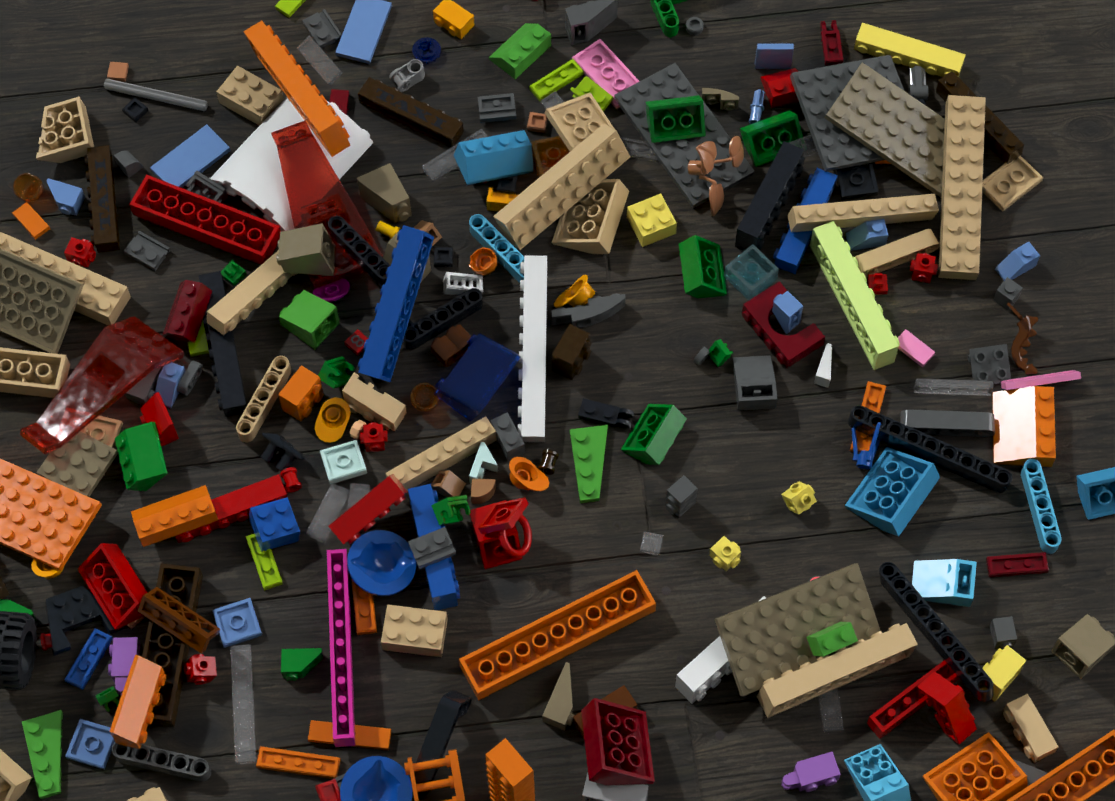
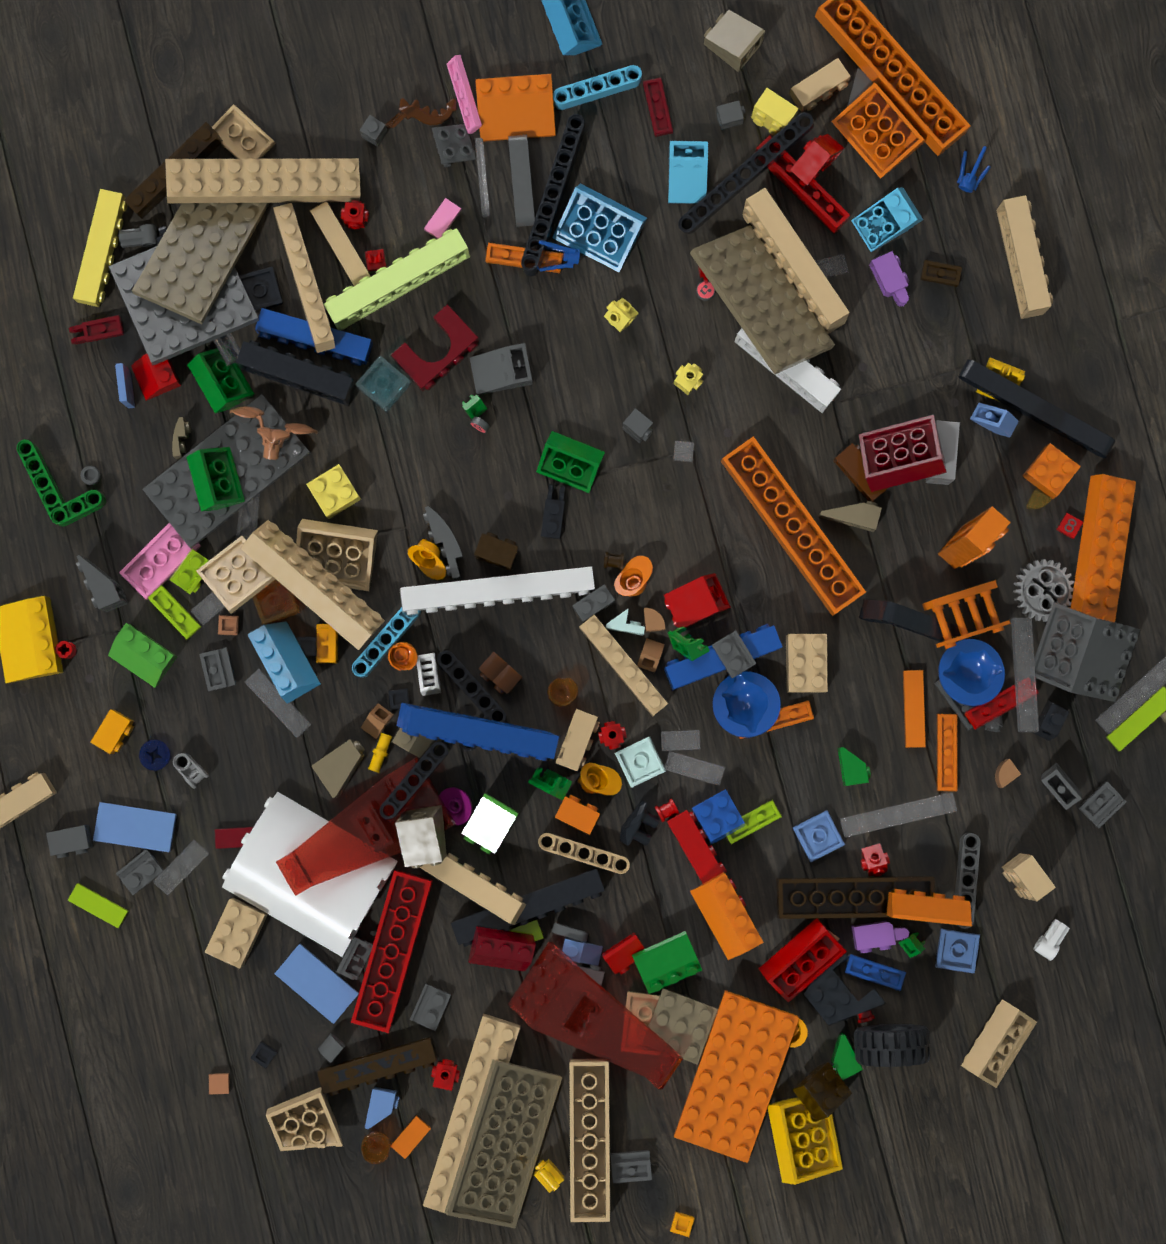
camera: 100 degrees left, 20 degrees up
bright green wing [22,710,63,799] -> none
light grey axle [104,79,208,111] -> none
reddish brown fence [138,587,220,654] -> none
green tile [221,260,247,287] -> none
orange brick [243,21,351,157] -> none
dark pink brick [327,549,356,747] -> none
red brick [328,474,408,544] -> none
red tile [344,329,369,356] -> none
light nougat tile [350,420,367,440] -> none
dark brown brick [358,77,464,148] -> none
clear blue windscreen [434,333,521,421] -> none
red tile [478,497,532,558] -> none
bright green wing [570,425,608,503] -> none
green slope [679,235,727,298] -> none
medium blue axle [749,89,765,124] -> none
medium blue slope [772,291,803,334] -> none
bright green brick [807,622,858,657] -> none
white slope [814,343,832,388] -> none
medium blue slope [846,219,888,251] -> none
medium blue slope [995,242,1040,281] -> none

